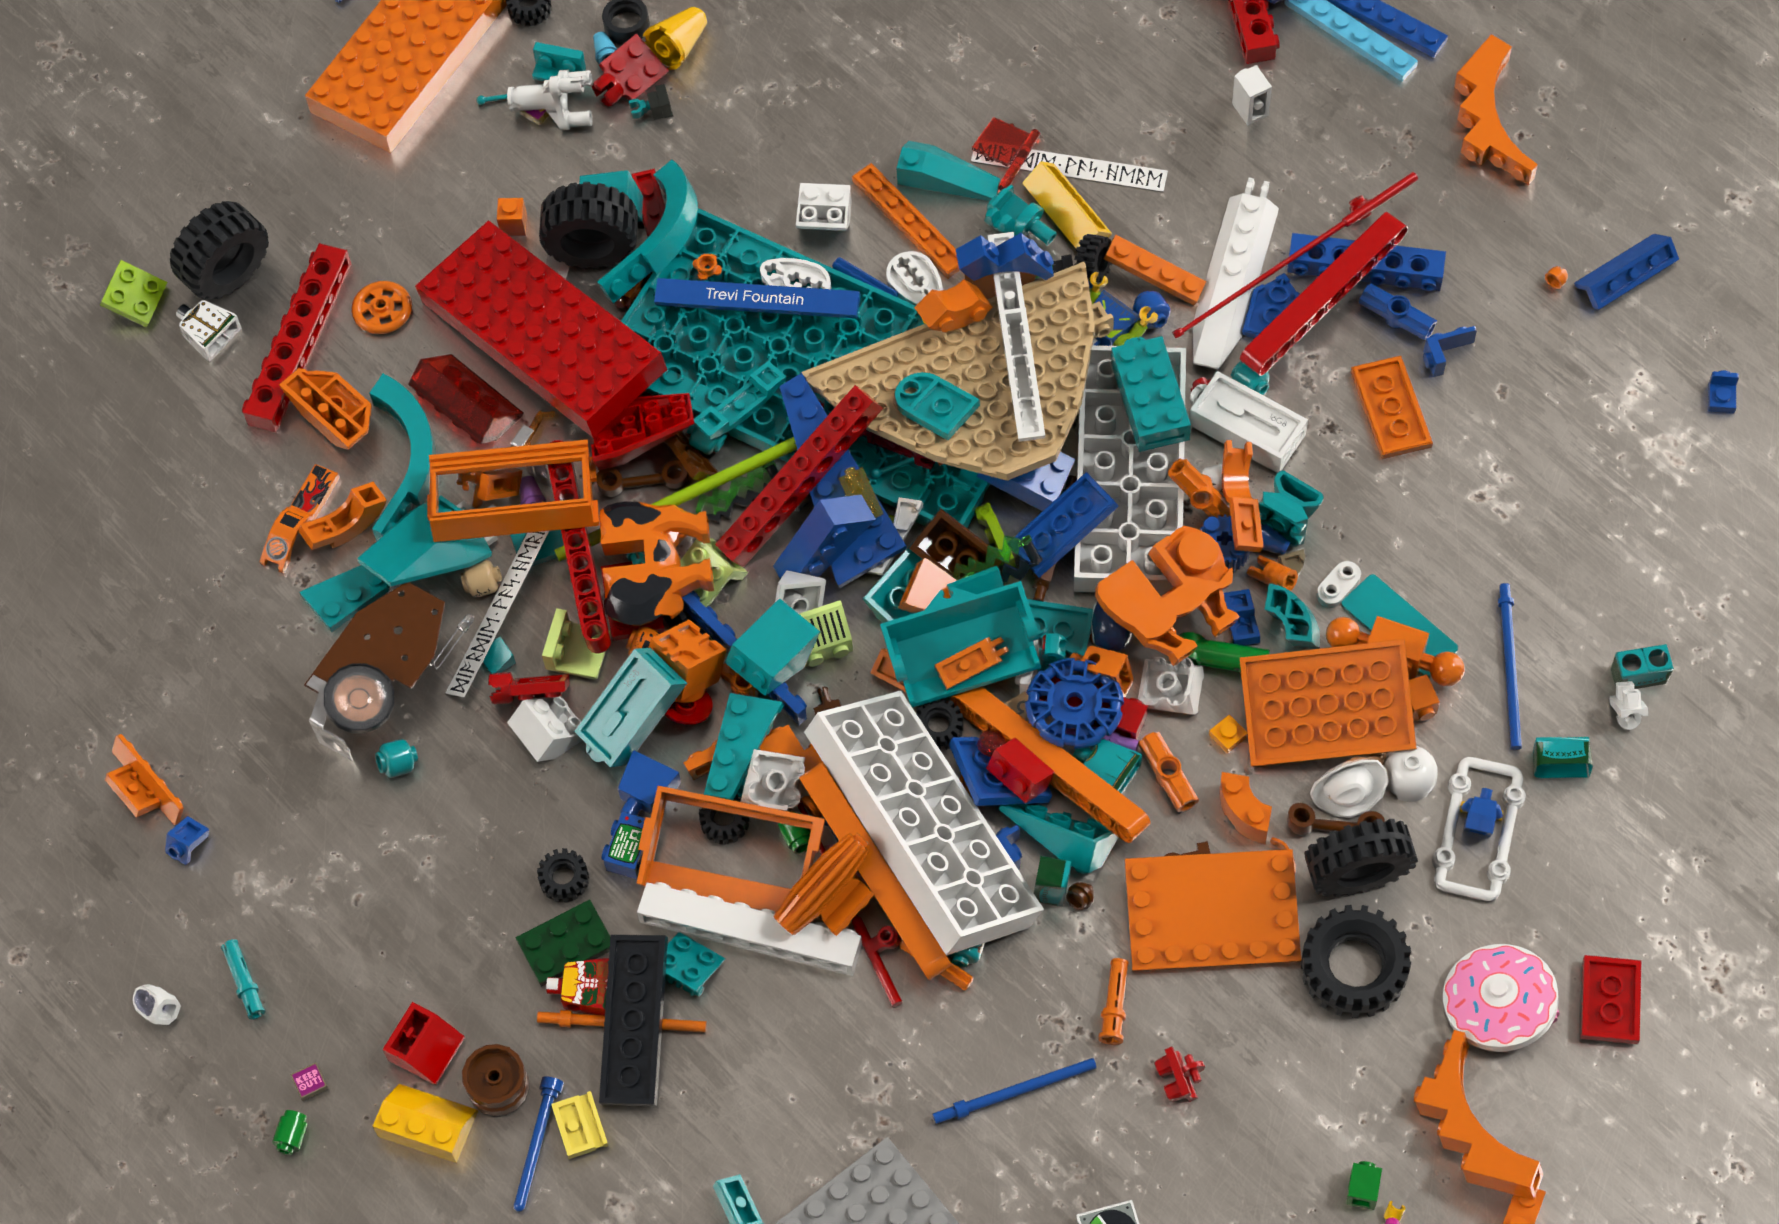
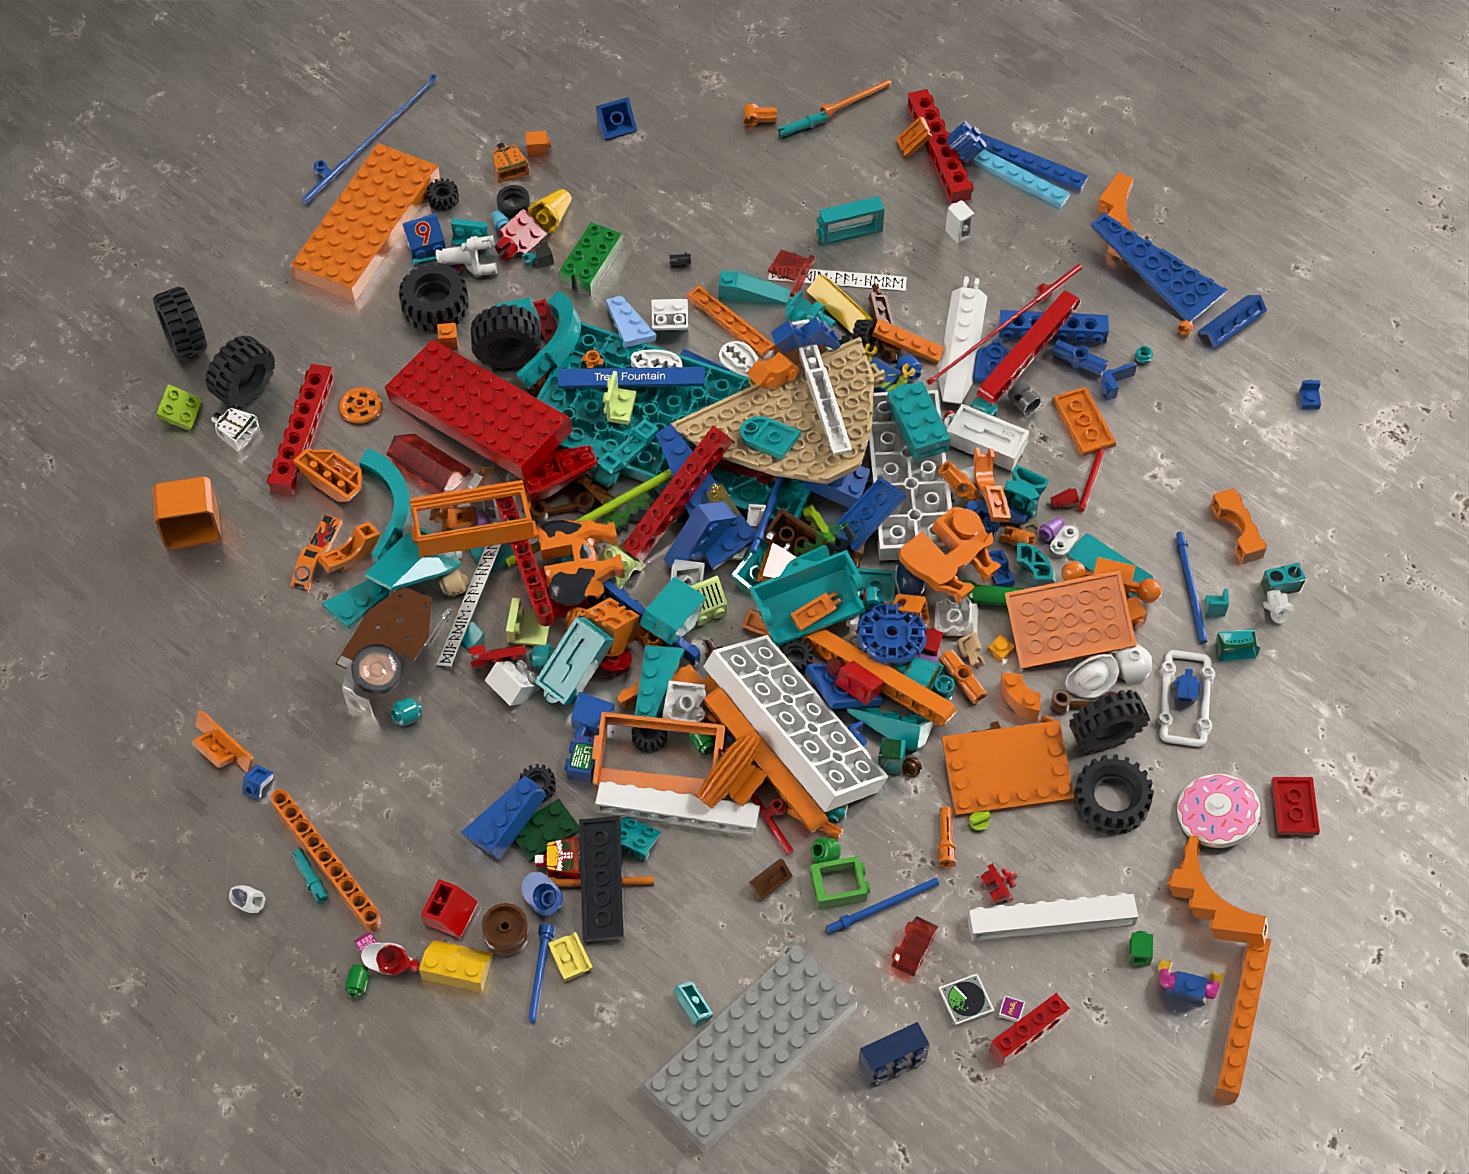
camera: 10 degrees left, 5 degrees down
none -> orange plate [152,476,222,549]
none -> black tyre [153,286,207,360]
none -> orange beam [271,789,382,932]
none -> red hair [361,942,419,975]
none -> black tyre [399,263,469,332]
none -> blue slope [402,213,446,261]
none -> blue wedge [461,776,547,860]
none -> blue piece [521,872,563,916]
none -> teal head [529,644,556,671]
none -> green piece [559,222,623,297]
none -> yellowish green bracket [603,371,637,425]
none -> light blue wing [606,296,657,348]
none -> black pin [669,252,691,266]
none -> blue bar [749,476,785,554]
none -> reddish brown plate [749,859,793,900]
none -> bright green window [810,856,870,910]
none -> green head [811,837,841,863]
none -> teal window [816,196,885,245]
none -> reddish brown plate [868,283,901,364]
none -> clear red brick [891,916,939,977]
none -> teal wheel [934,675,954,701]
none -> tan plate [957,631,985,668]
none -> white brick [968,893,1138,942]
none -> lime plate [969,811,991,831]
none -> dark grey wheel [1007,381,1042,415]
none -> medium lavender cone [1038,517,1065,542]
none -> red cone [1050,488,1079,508]
none -> red bar [1078,449,1105,512]
none -> blue wing [1091,213,1228,322]
none -> teal plate [1135,346,1153,363]
none -> teal panel [1205,589,1229,616]
none -> orange arch [1211,488,1267,564]

